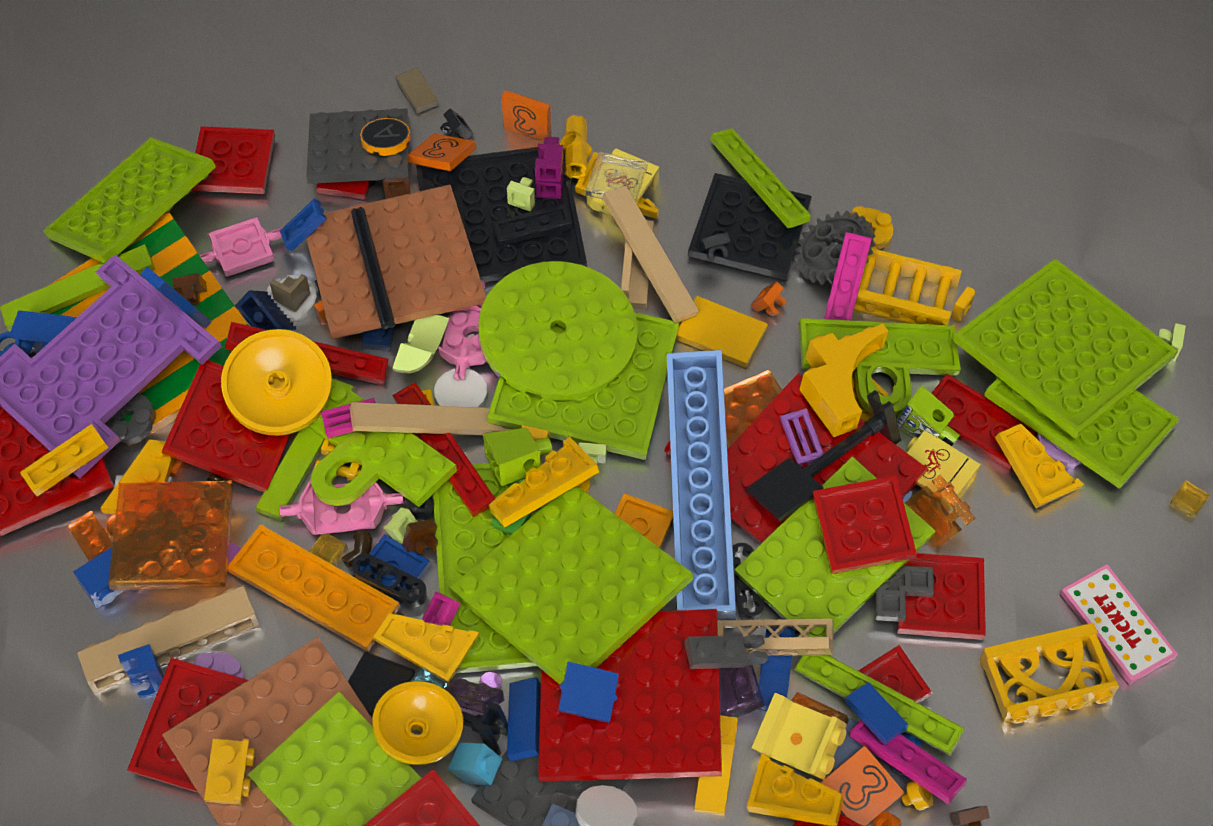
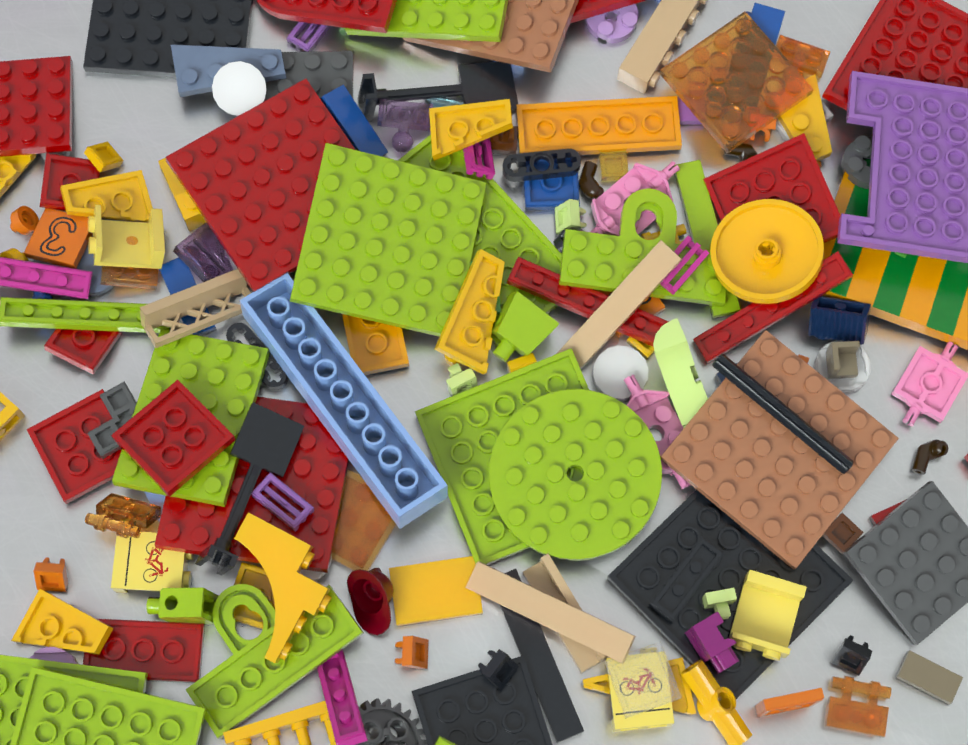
camera: 145 degrees right, 15 degrees up
yellow plate [20,424,109,496] -> none
blue tile [141,267,212,328] -> none
reddish brown tile [173,273,207,306] -> none
blue tile [280,198,327,251] -> none
tile [360,118,411,156] -> none
yellow dish [372,681,463,765] -> none
reddish brown tile [402,519,438,554] -> none
orange tile [408,133,477,171] -> none
medium azure brick [448,743,502,786] -> none
blue piece [558,662,619,723] -> none
dark grey hinge [684,635,769,669] -> none
blue tile [845,682,909,745] -> none
none -> orange tile [33,557,68,592]
none -> dark red piece [347,568,394,635]
none -> black tile [499,569,584,743]
none -> light yellow panel [729,570,807,661]
none -> clear orange plate [824,676,892,738]
none -> dark brown arm [912,439,949,475]

